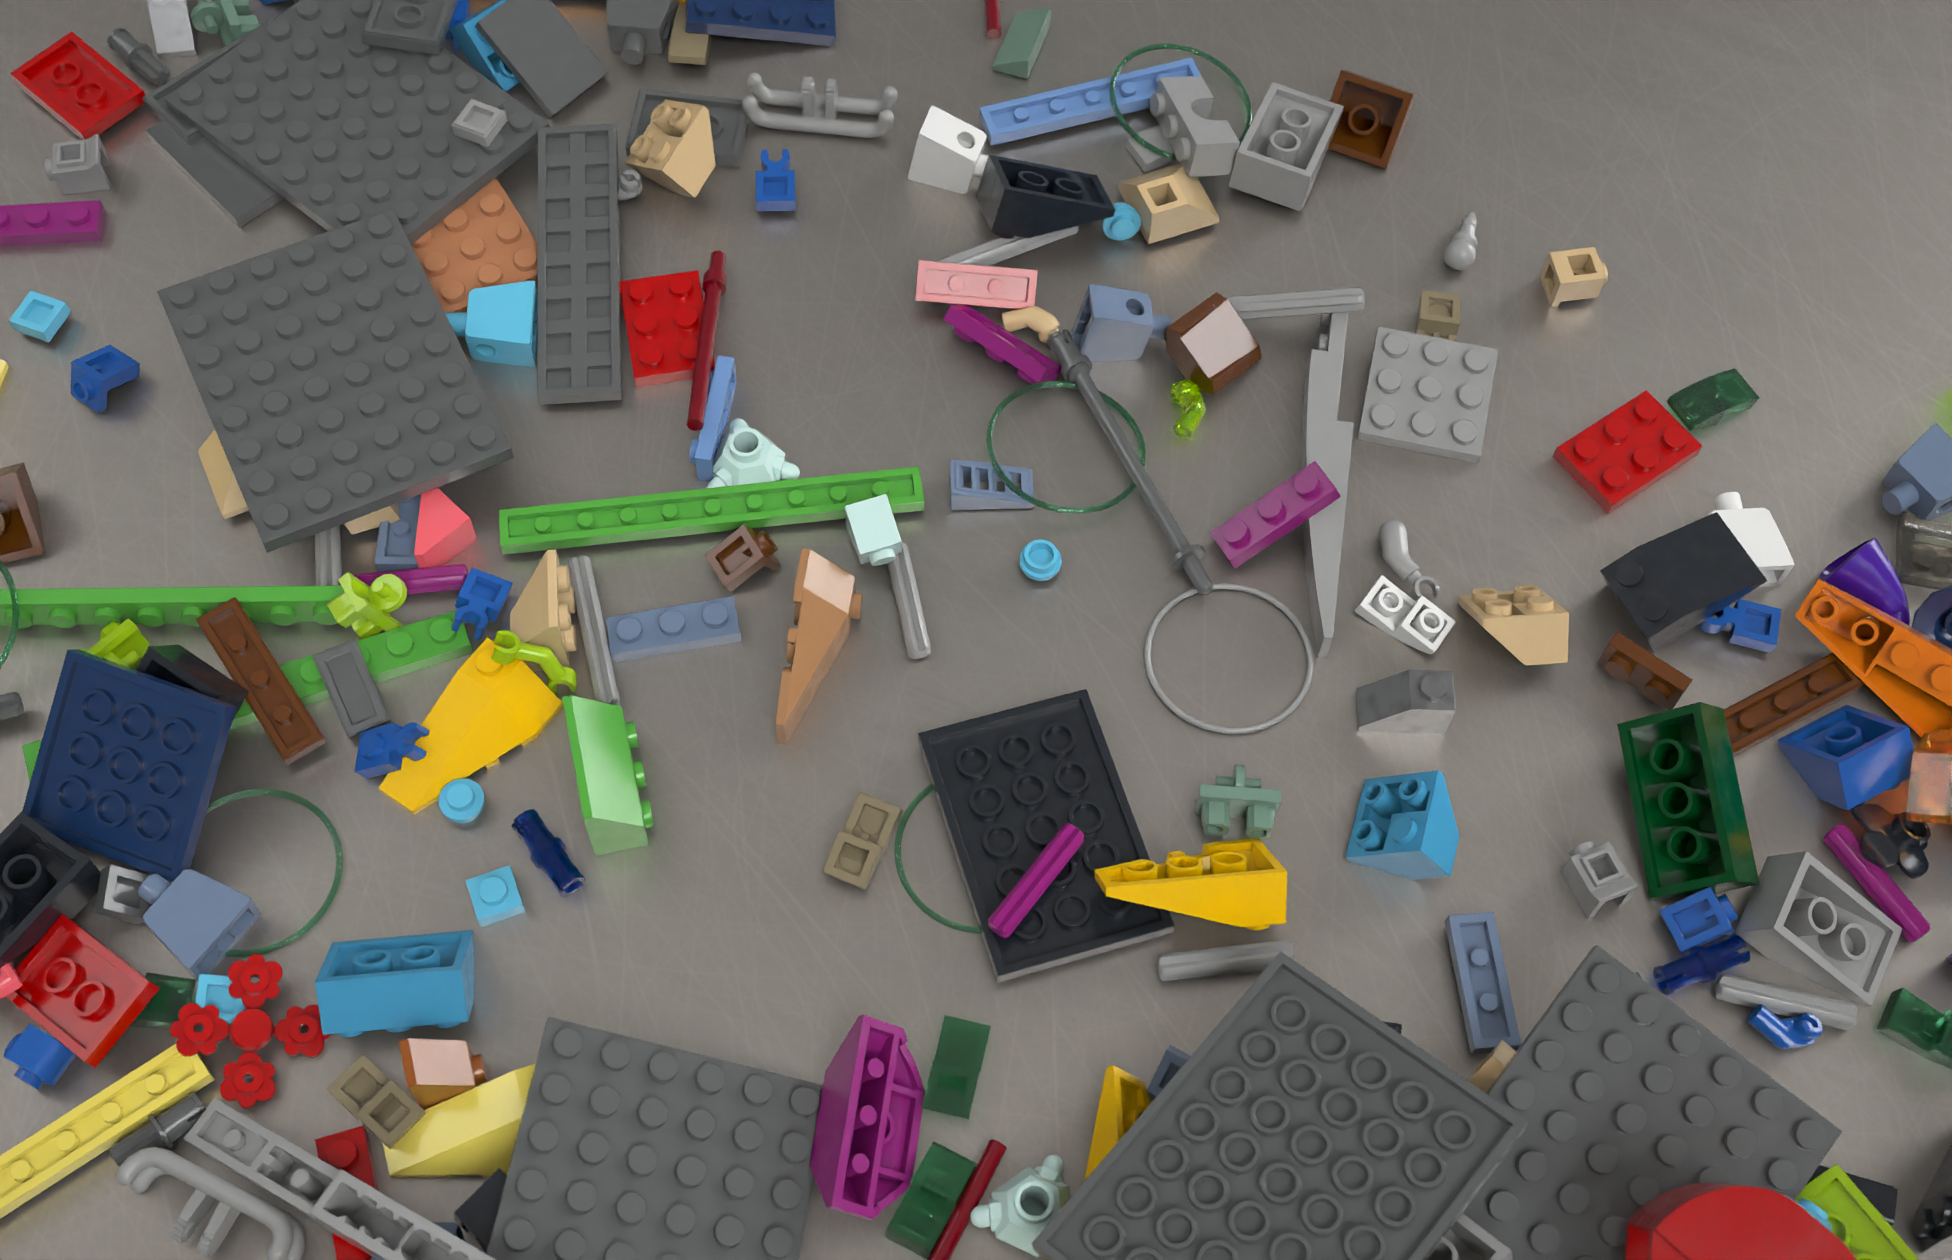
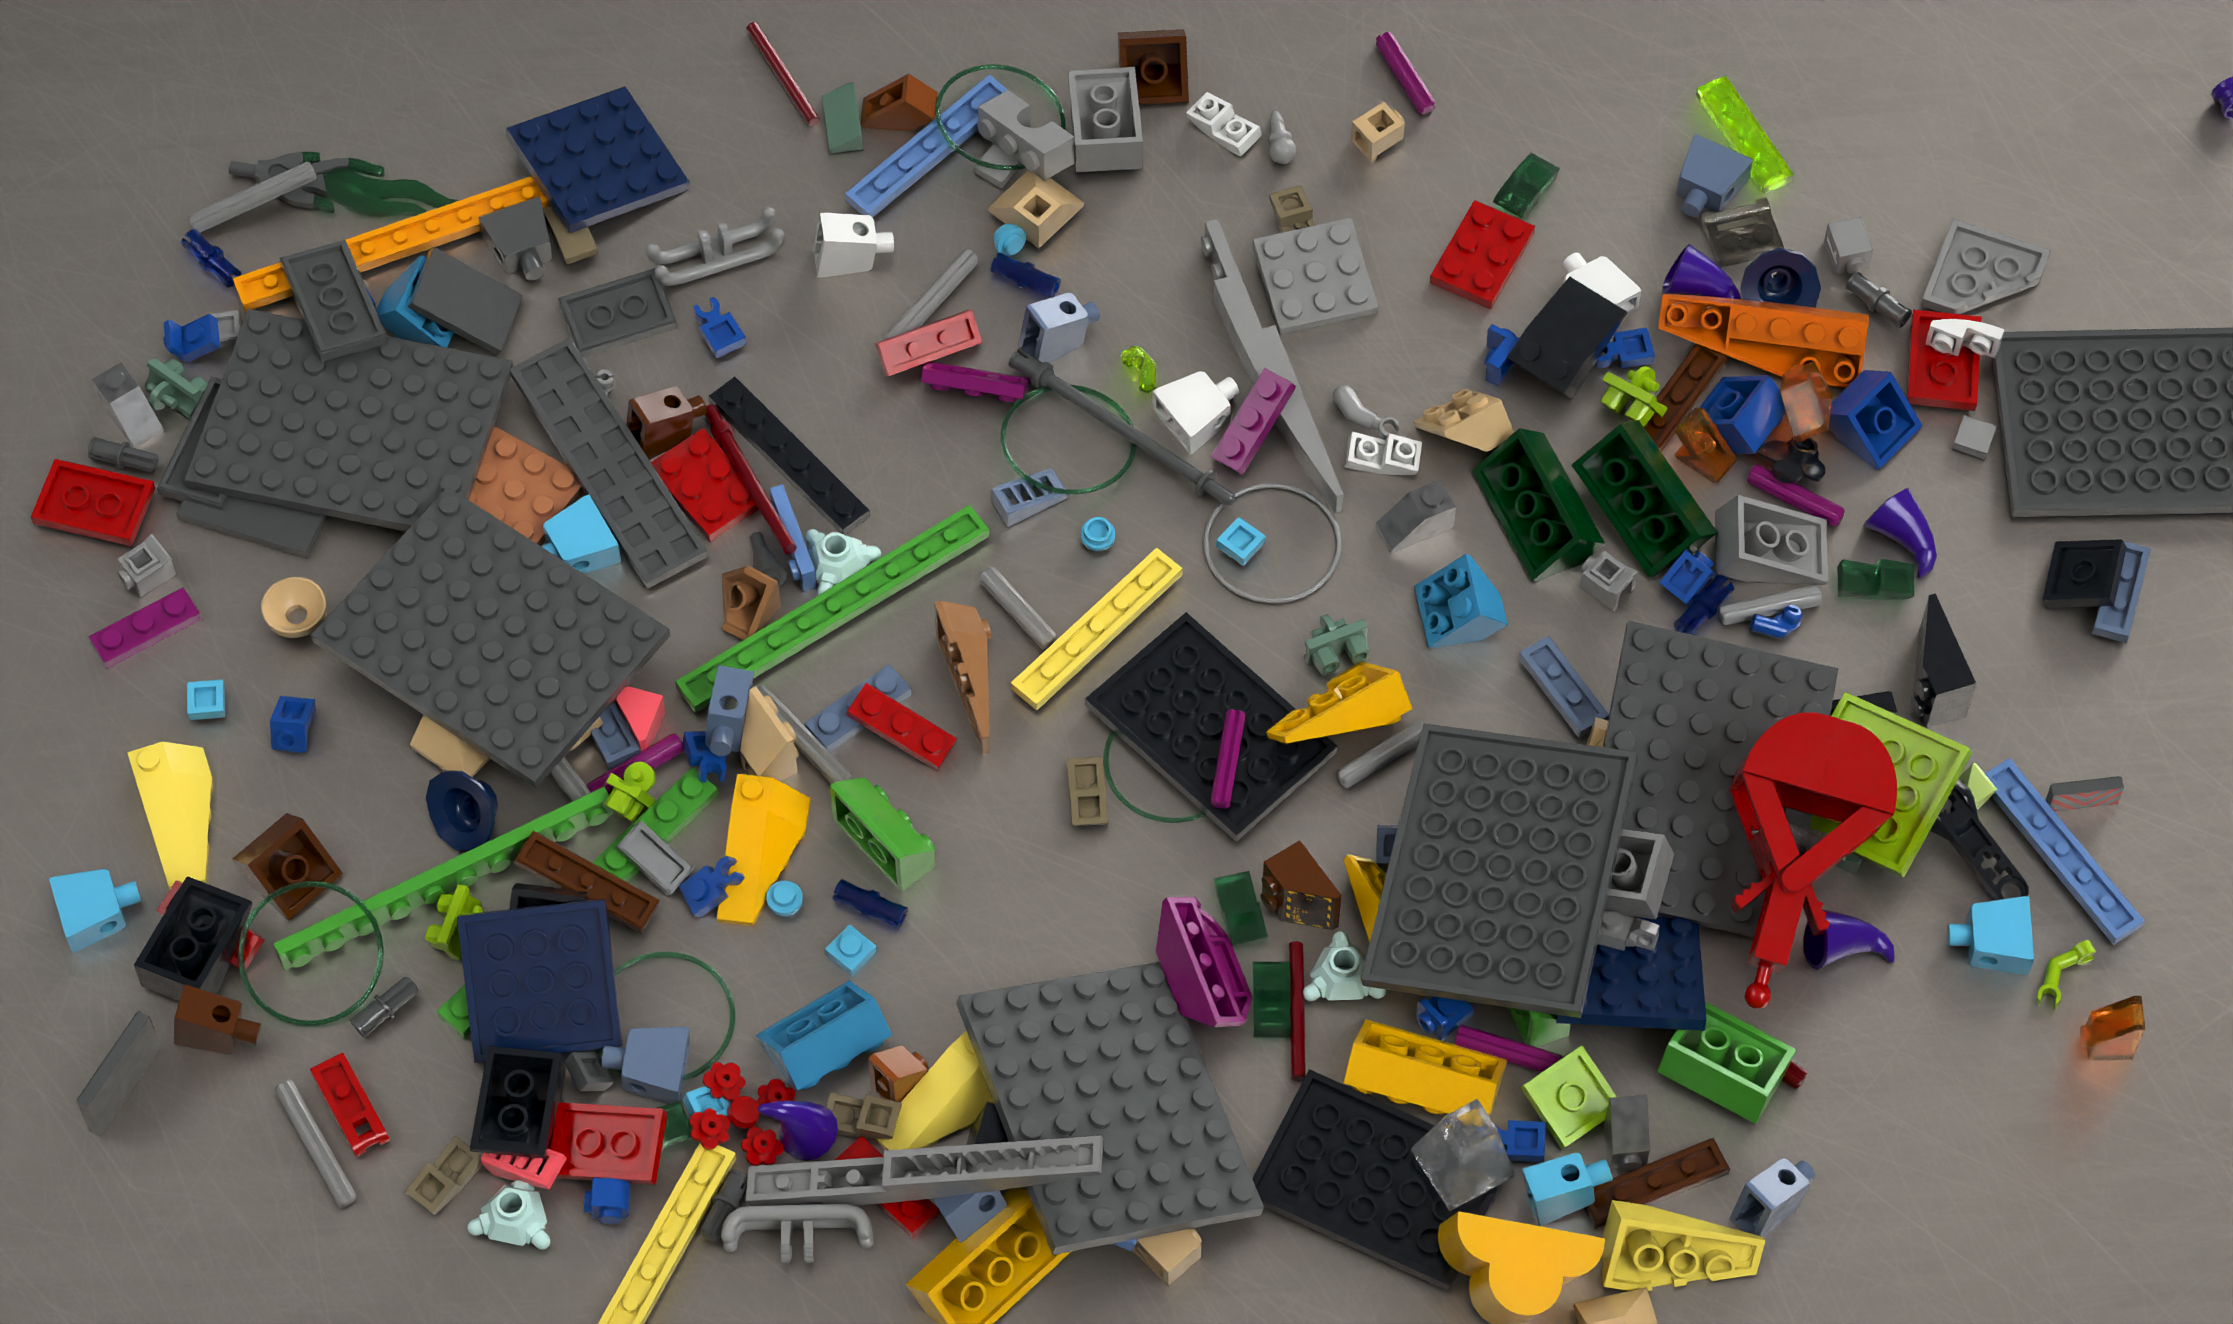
camera: 25 degrees left, 0 degrees up
light grey tile [451,99,507,147] -> none
lime arm [491,630,577,696] -> none
tan slope [625,99,716,198] -> none
reddish brown bracket [705,524,781,591] -> none
light aqua slope [845,494,902,566] -> none
black slope [976,154,1115,239] -> none
tan arm [1001,306,1059,343] -> none
slope [1164,292,1262,395] -> none
light grey axle [1225,287,1365,320] -> none
reddish brown plate [1597,632,1693,710] -> none
none -> tan piece [261,577,327,638]
none -> dark blue hat [426,770,498,851]
none -> reddish brown torso [626,386,707,460]
none -> sand blue torso [705,665,754,756]
none -> black plate [709,377,870,535]
none -> medium nougat slope [721,565,781,640]
none -> dark grey cone [749,532,787,587]
none -> dark purple hat [758,1101,838,1161]
none -> red plate [846,683,957,771]
none -> dark orange slope [860,74,938,131]
none -> clear blue pin [990,252,1061,298]
none -> light yellow plate [1011,548,1183,711]
none -> white torso [1152,371,1240,455]
none -> white slope [1186,92,1262,157]
none -> medium azure plate [1216,517,1266,566]
none -> reddish brown slope [1260,840,1342,930]
none -> magenta axle [1376,32,1435,115]
none -> dark green slope [1472,428,1606,582]
none -> blue bracket [1484,324,1519,386]
none -> lime hips [1600,366,1668,427]
none -> clear orange slope [1674,408,1737,483]

